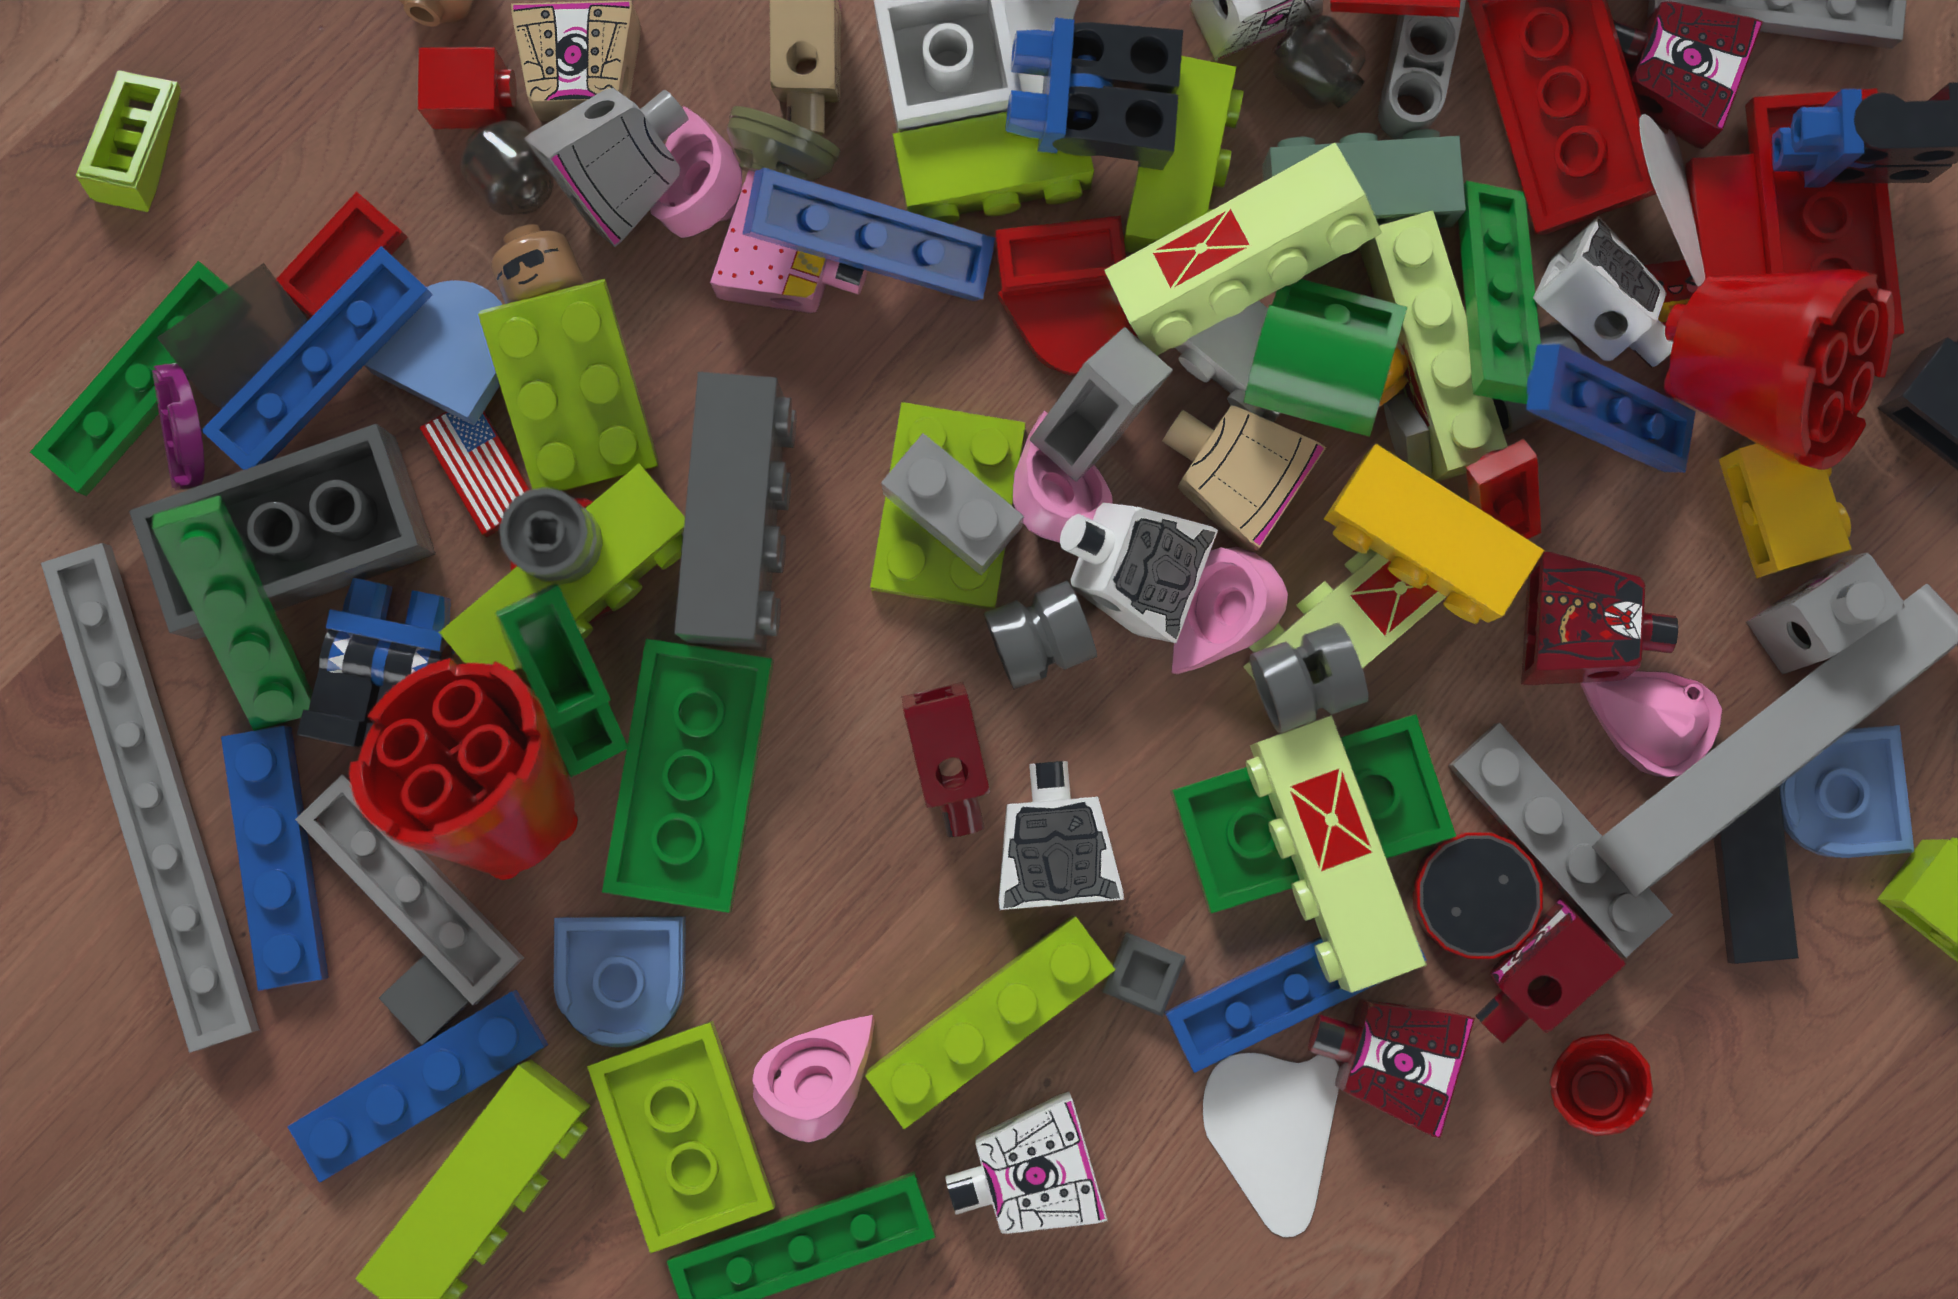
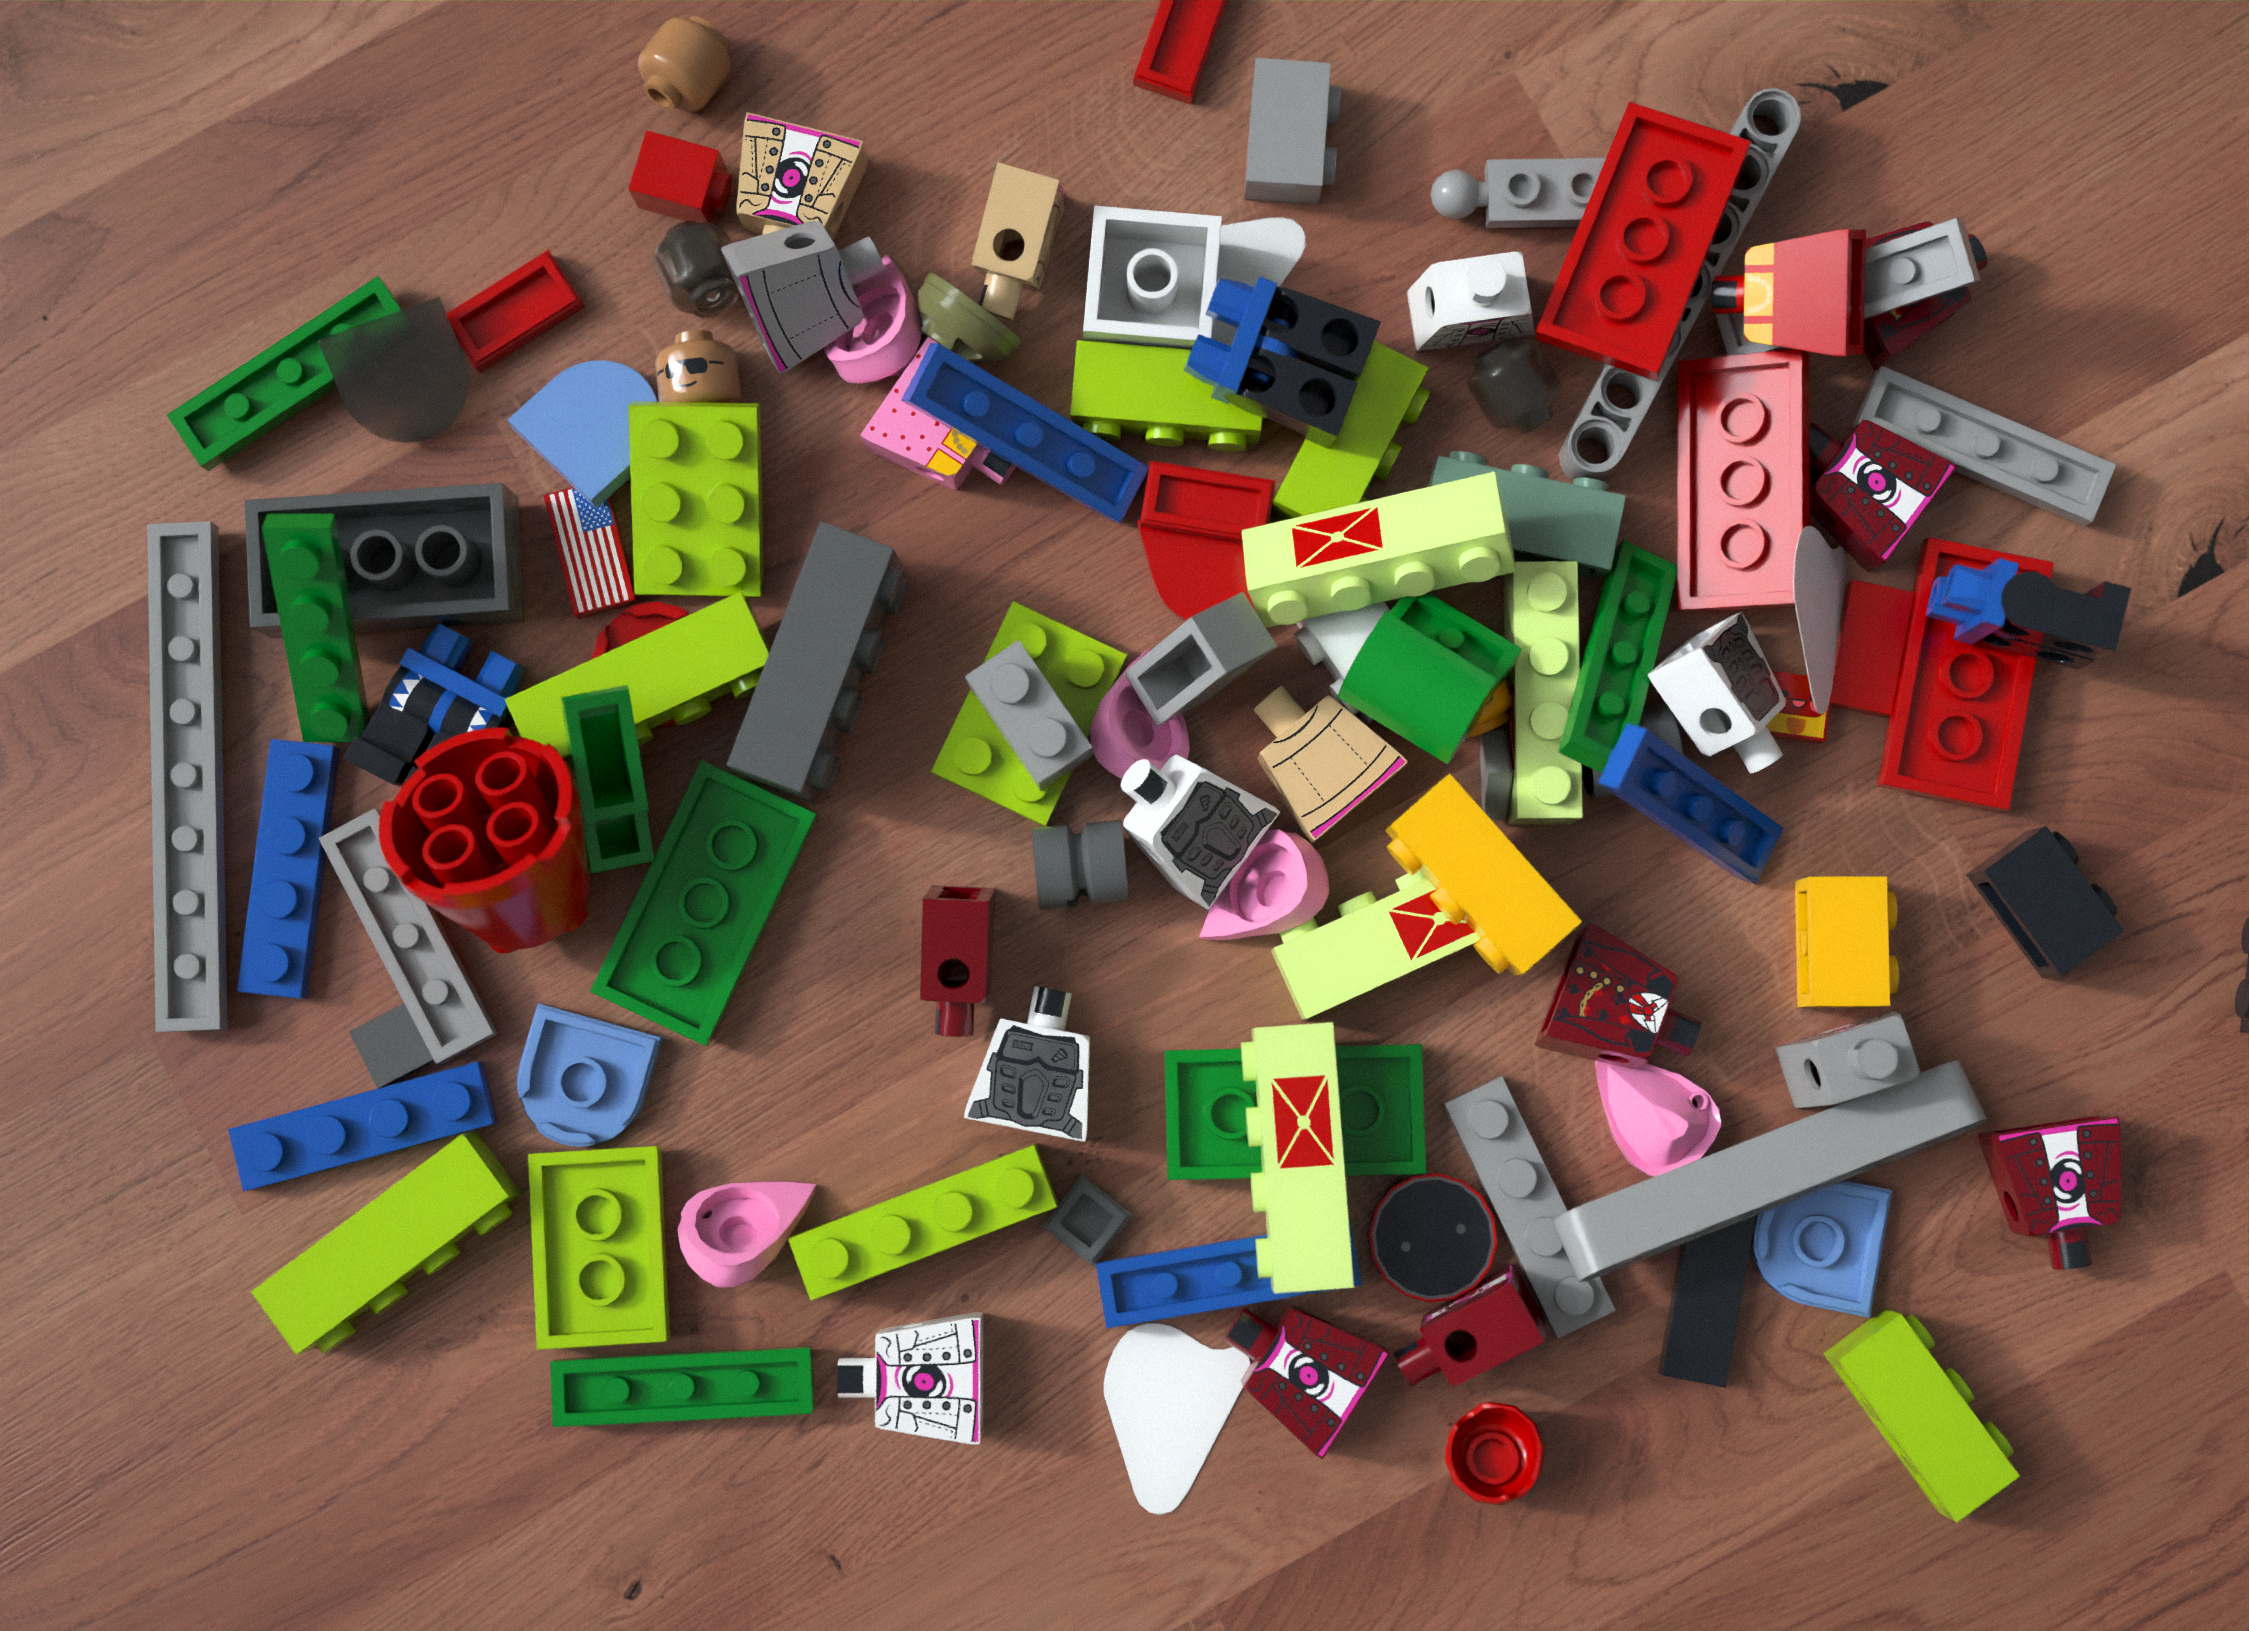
camera: 20 degrees right, 0 degrees up
lime slope [75,70,181,212] -> none
magenta tile [152,363,205,491] -> none
blue plate [201,246,433,470] -> none
dark grey wheel [499,488,603,585] -> none
dark grey wheel [1250,622,1369,734] -> none
red plate [1466,439,1541,540] -> none
red cone [1664,269,1895,470] -> none

